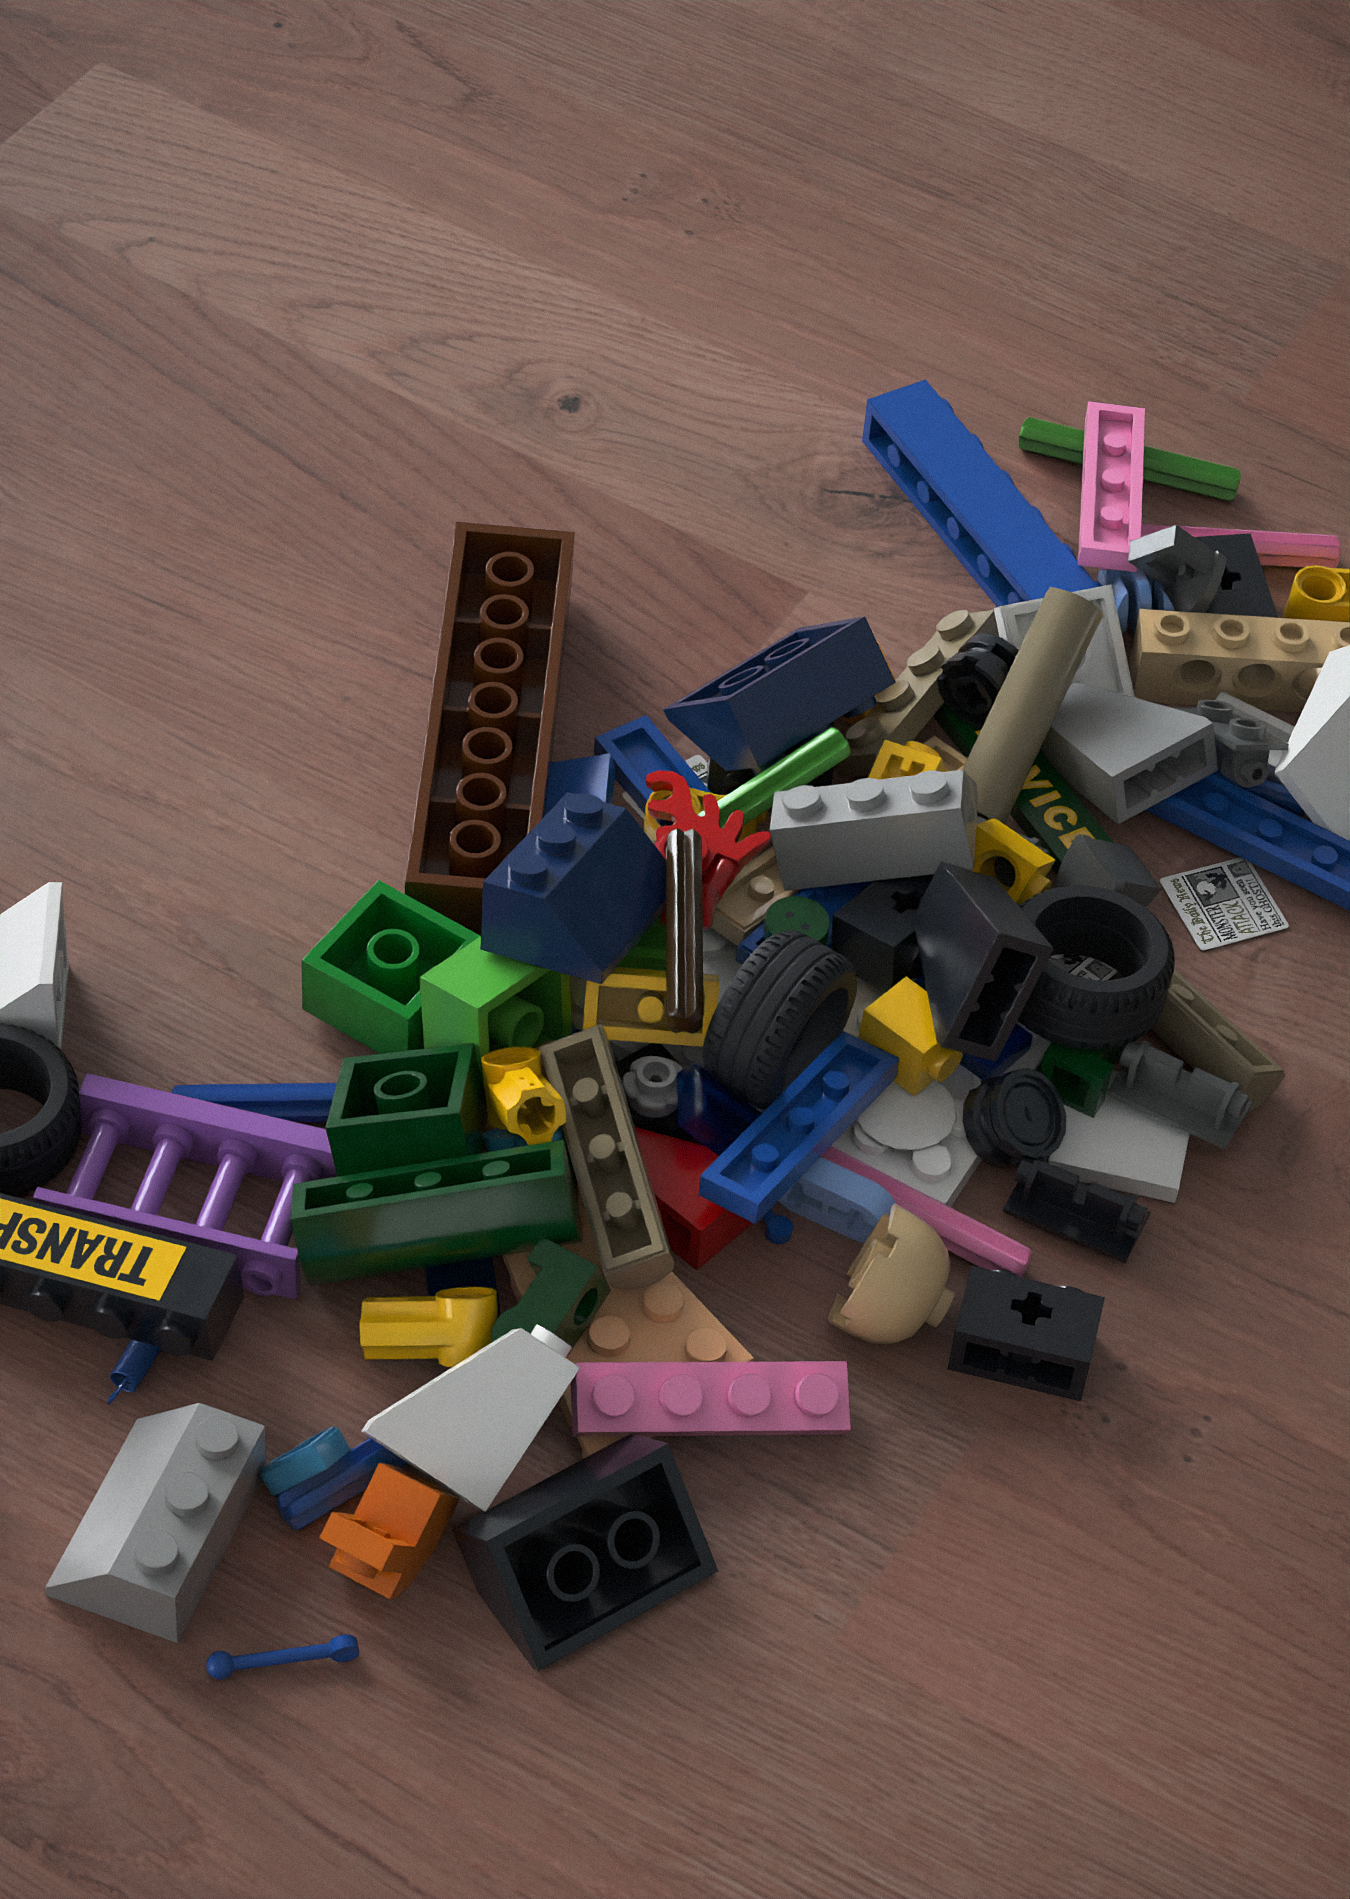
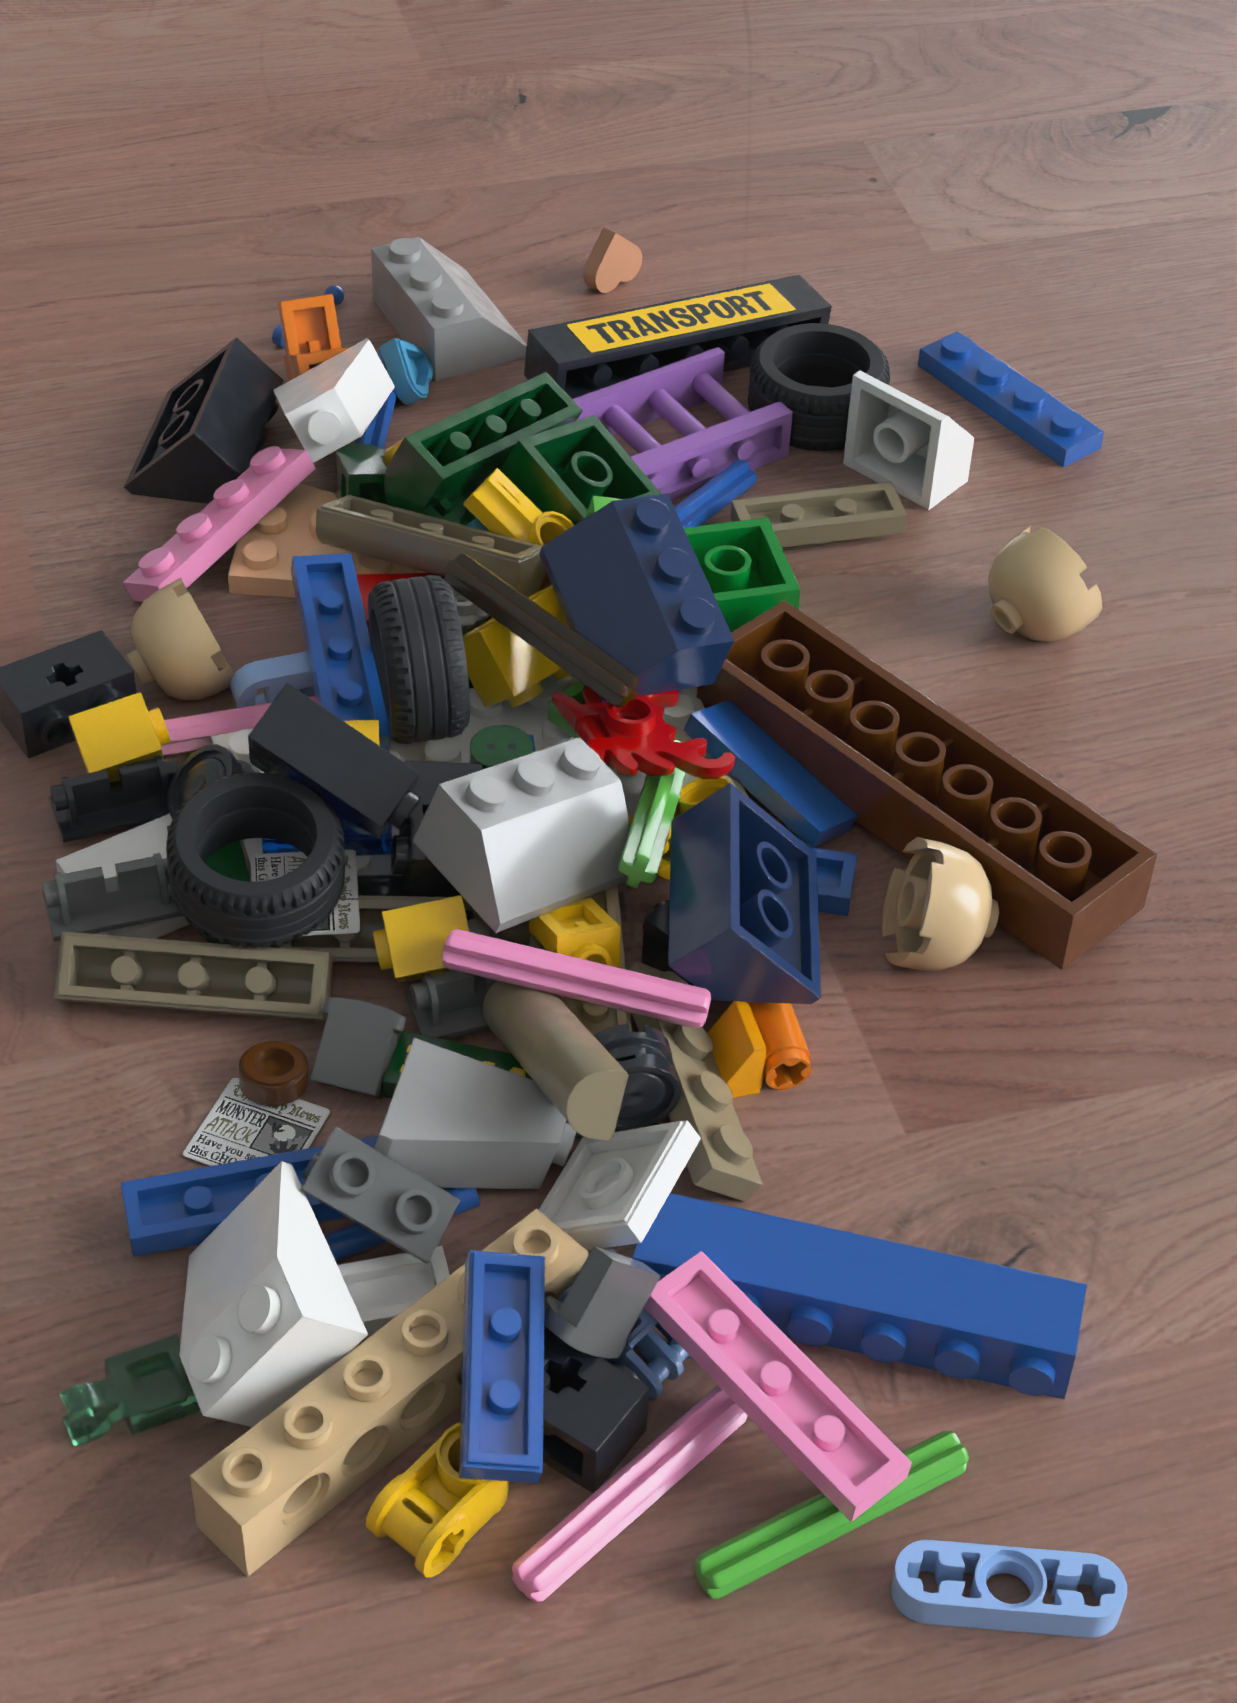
camera: 135 degrees right, 5 degrees down
none -> yellow brick [68,692,171,782]
none -> reddish brown tile [239,1041,308,1106]
none -> bright pink axle [442,929,711,1029]
none -> blue tile [459,1250,545,1483]
none -> dark tan plate [730,482,908,548]
none -> tan cylinder [882,837,999,971]
none -> light blue beam [891,1540,1127,1638]
none -> tan cylinder [988,526,1103,643]

